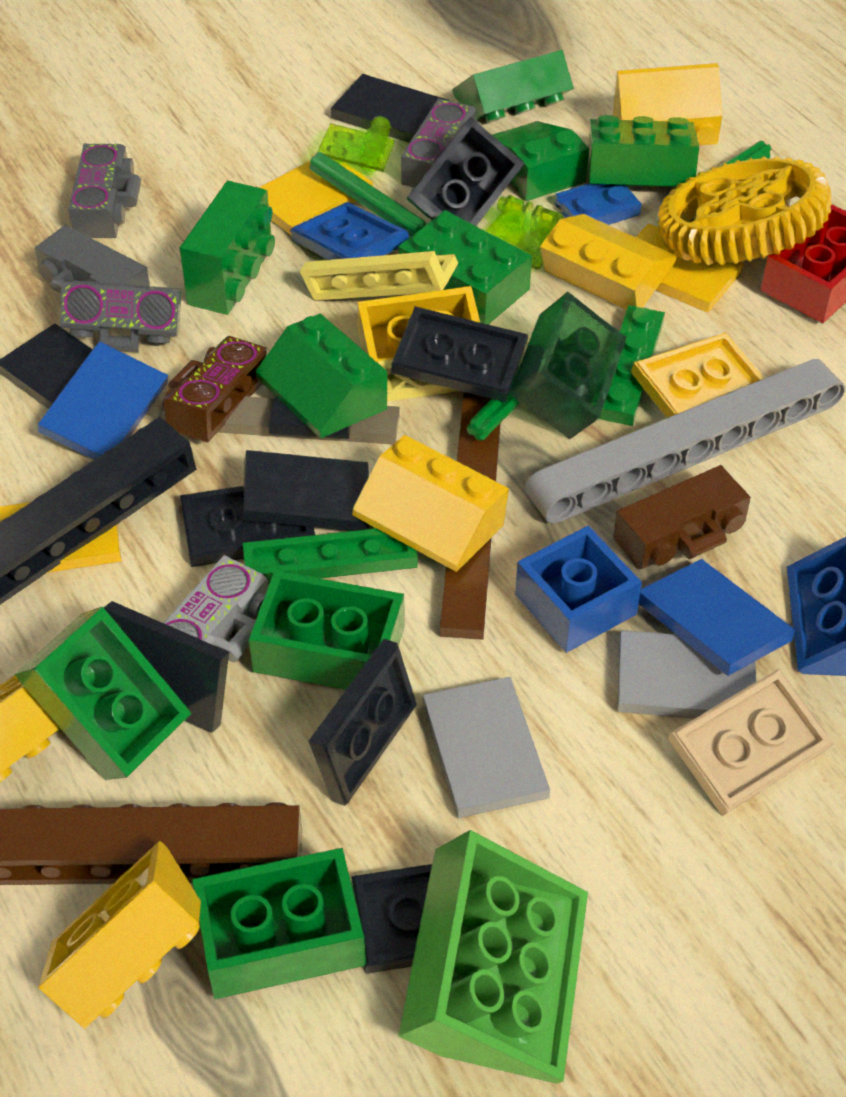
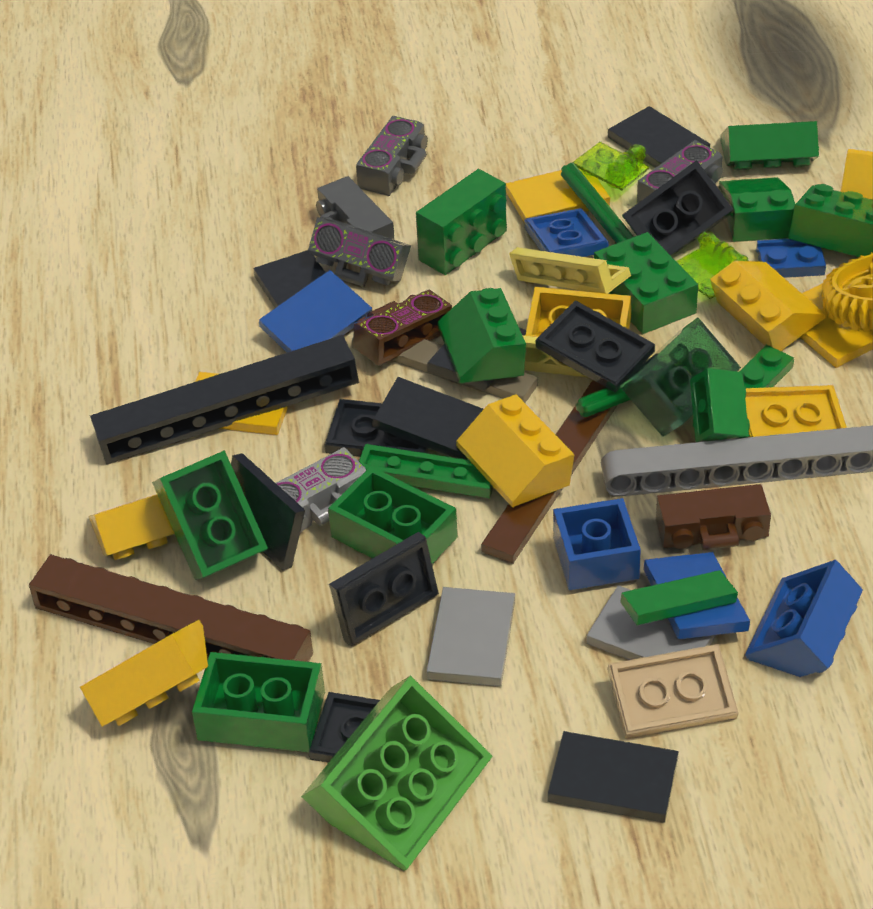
camera: 25 degrees right, 5 degrees down
none -> black tile [548,731,679,823]
none -> green tile [620,570,738,625]
none -> green brick [690,368,750,442]

